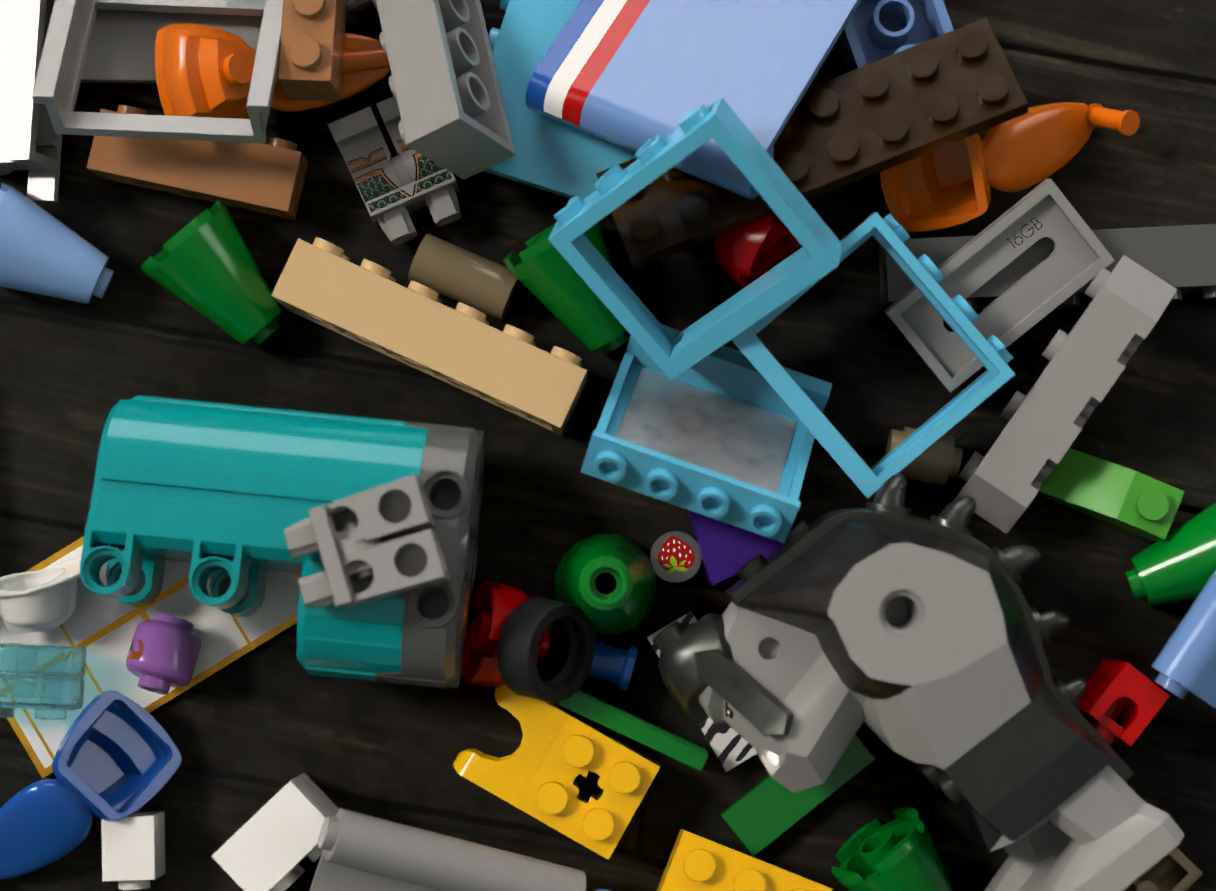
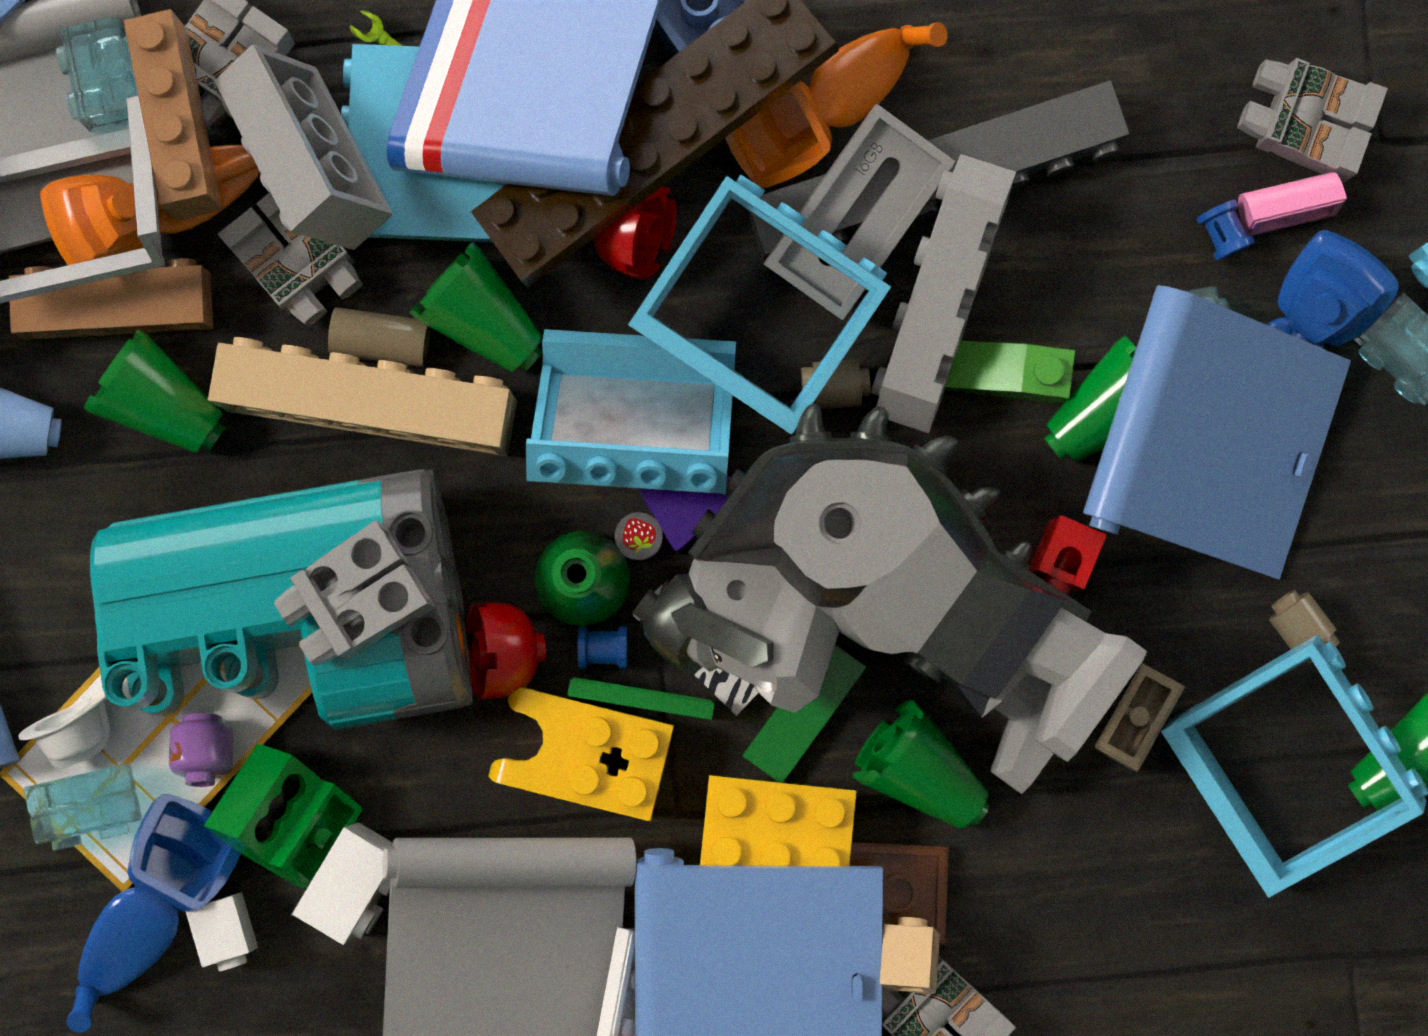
camera: 10 degrees left, 0 degrees up
black tyre [497,597,595,703] -> none
medium azure window [548,97,843,381] -> none
none -> green piece [204,743,363,890]

